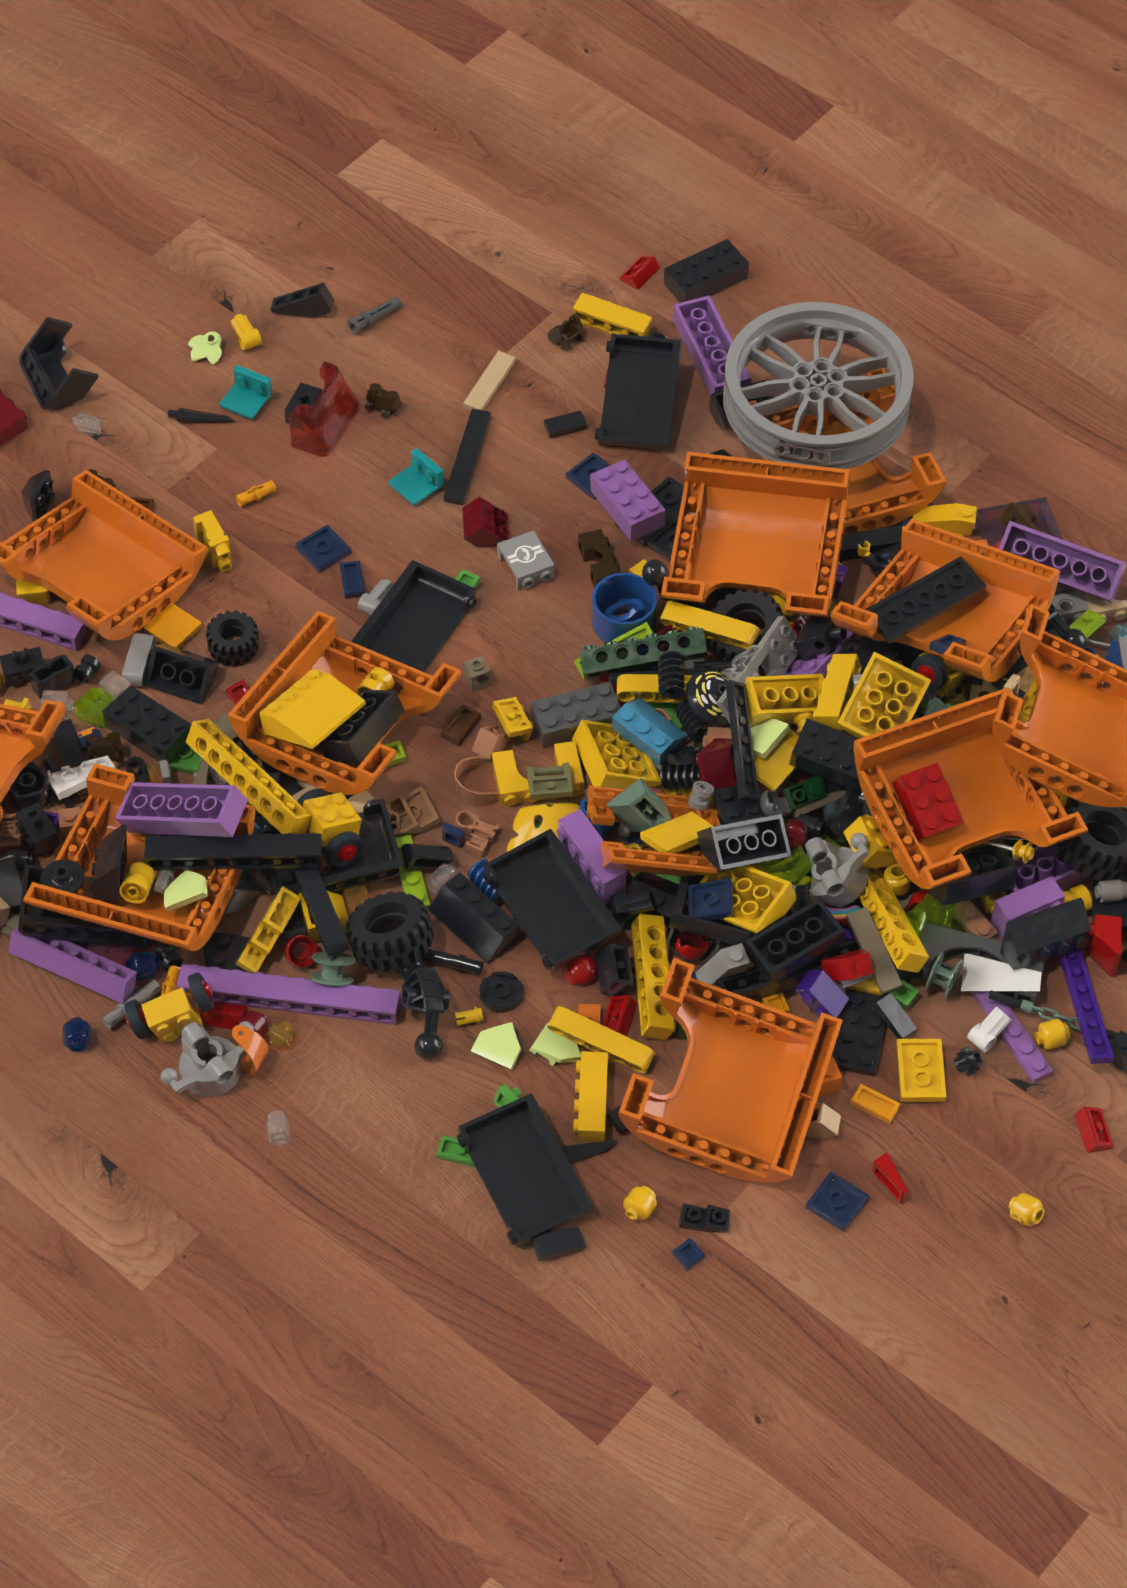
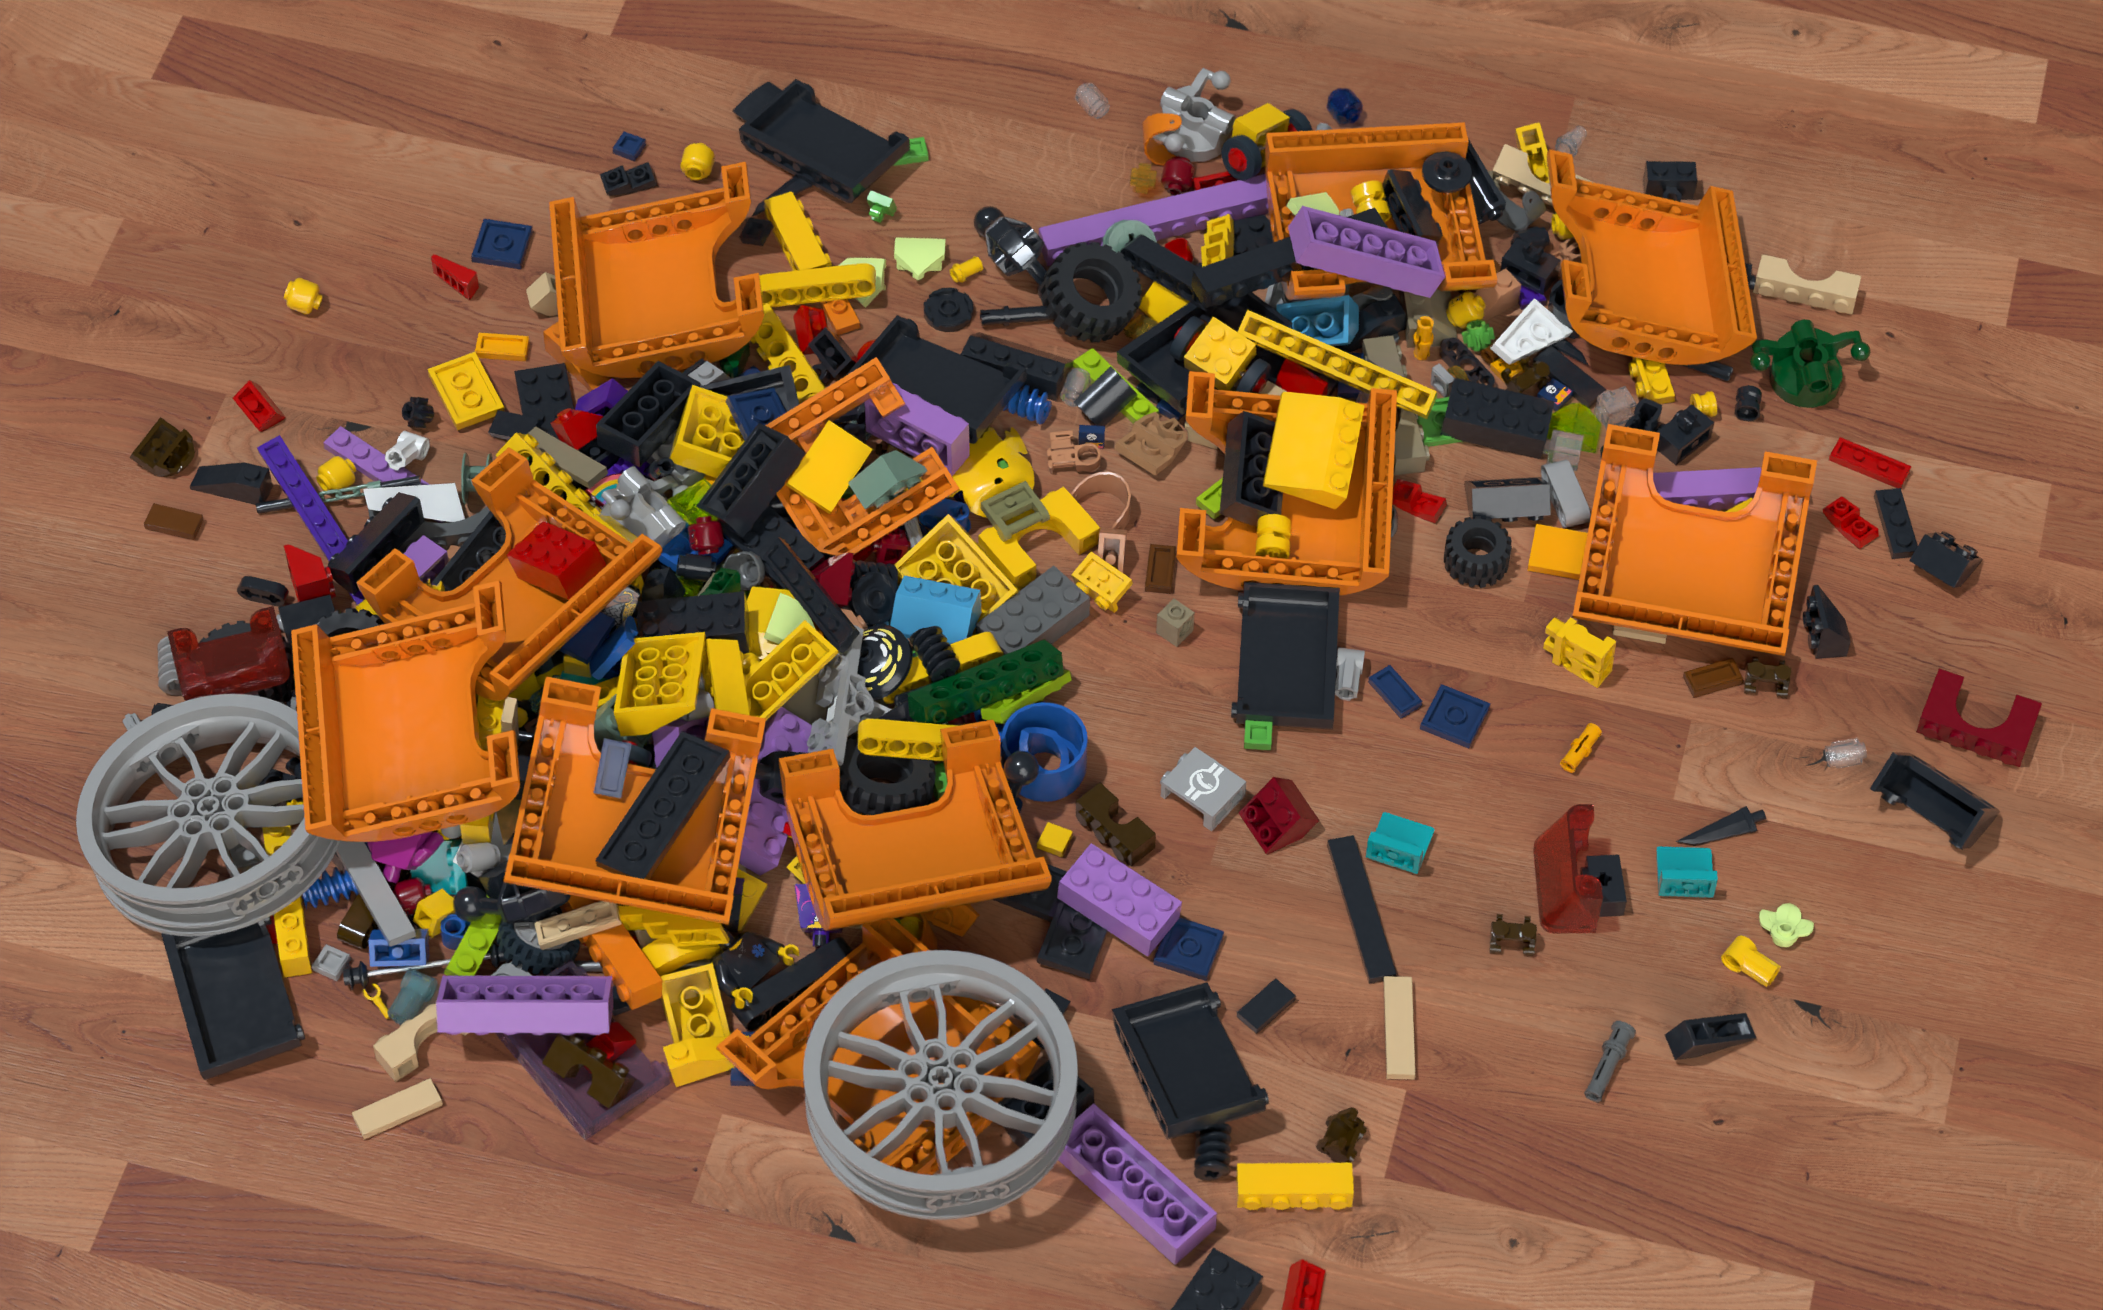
camera: 155 degrees right, 0 degrees up
light grey wheel [688,781,714,811] -> none

